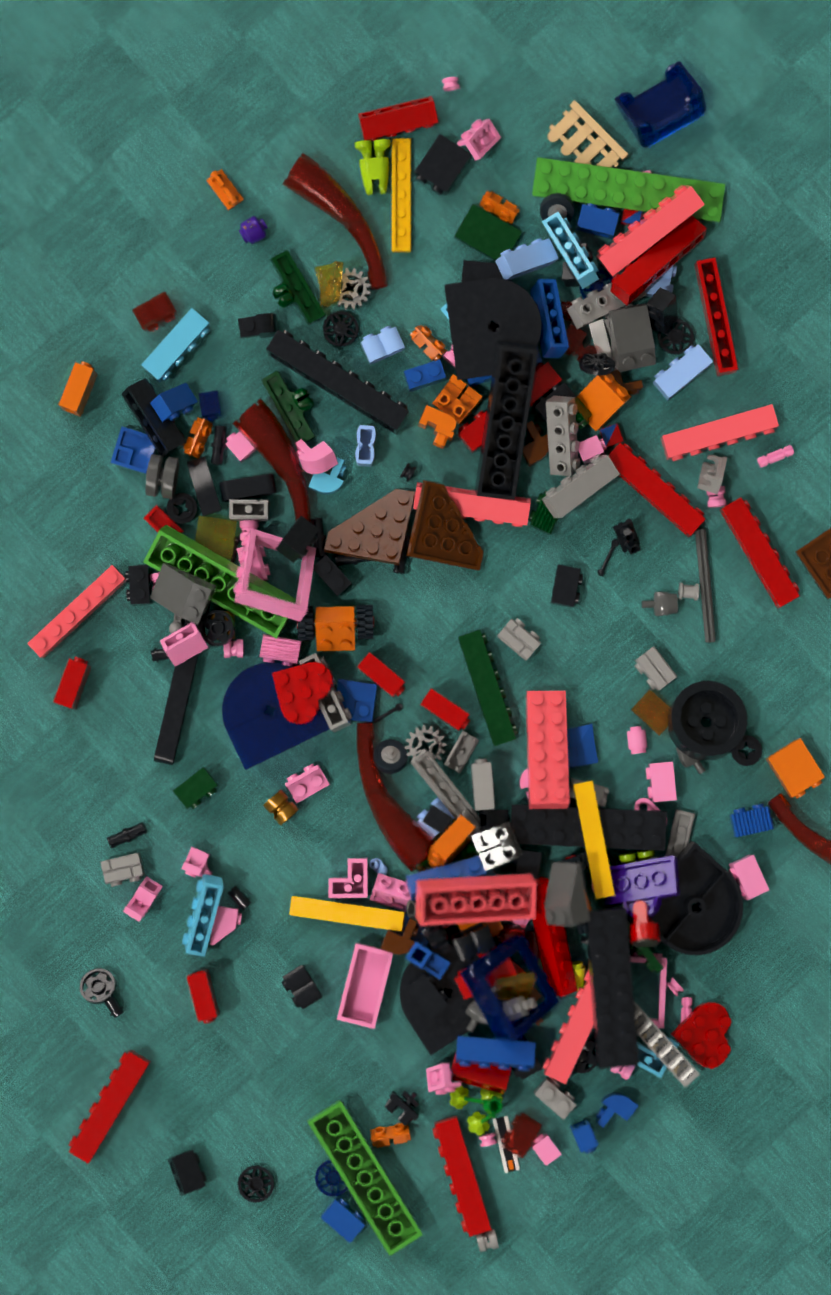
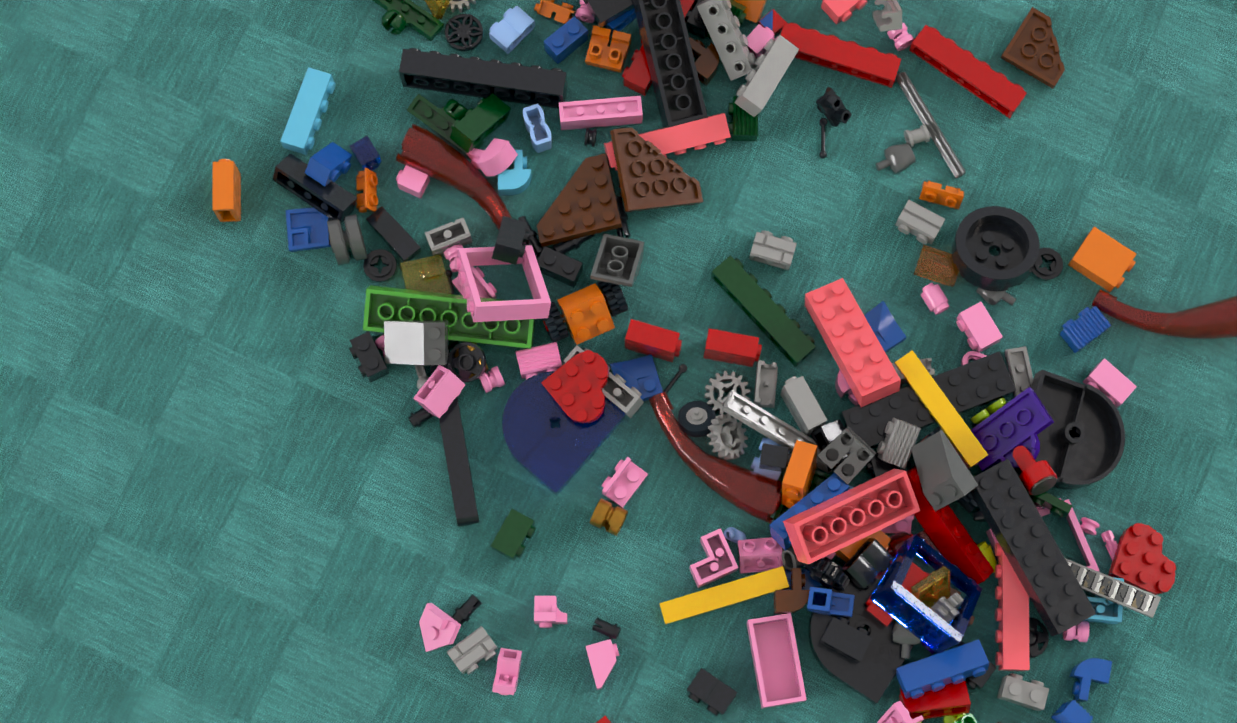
camera: 20 degrees left, 10 degrees down
coral brick [27,565,126,658] -> none
red brick [53,657,92,710] -> none
clear red brick [132,292,178,332] -> none
red tile [144,505,184,533] -> none
medium azure brick [182,874,223,957] -> none
black pin [210,426,227,466] -> none
black beam [219,474,277,502] -> none
black brick [238,313,279,339] -> none
orange hips [418,405,456,449] -> none
black brick [550,565,583,608] -> none
none -> bright pink plate [419,603,461,652]
none -> dark green brick [450,93,511,153]
none -> bright pink brick [559,96,643,130]
none -> dark grey slope [590,234,645,287]
none -> light grey gear [707,414,748,460]
none -> light grey brick [877,417,921,469]
none -> orange hinge [919,180,964,210]

